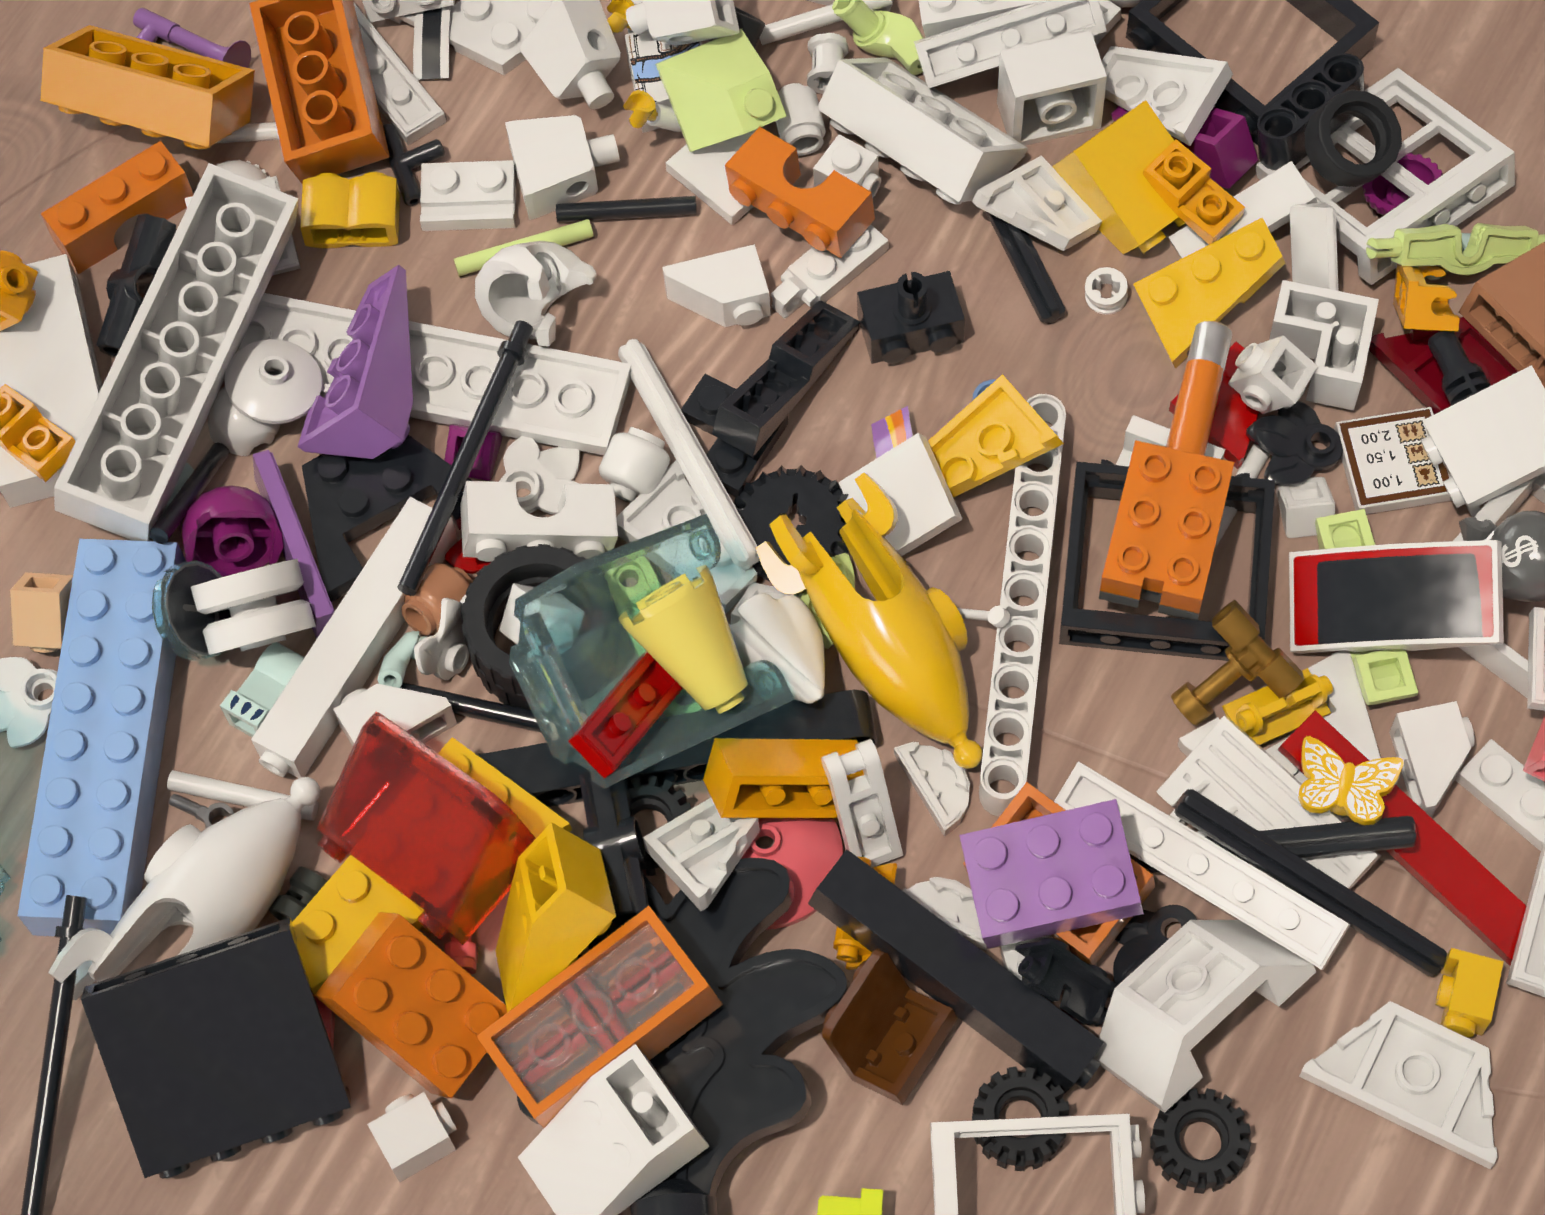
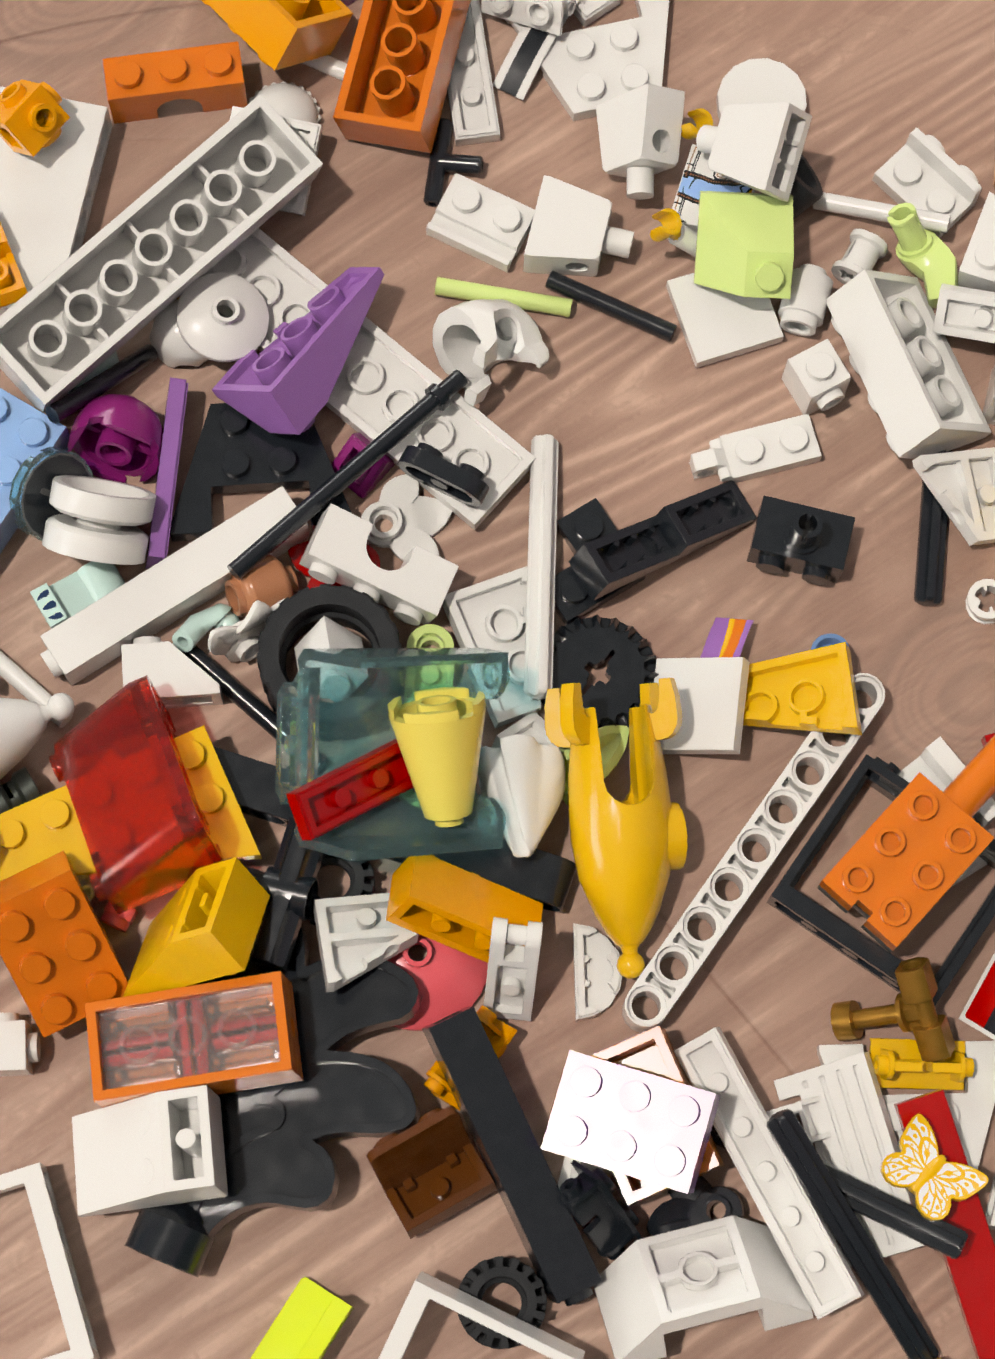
camera: 20 degrees right, 10 degrees up
black piece [96,214,177,358] -> none
yellow brick [300,172,400,248] -> none
white head [599,427,670,503] -> none
white slope [662,244,771,327] -> none
orange arch [725,126,875,258] -> none
white tile [902,877,986,950] -> none
white hinge [957,606,1010,628] -> none
none -> black plate [397,443,489,507]

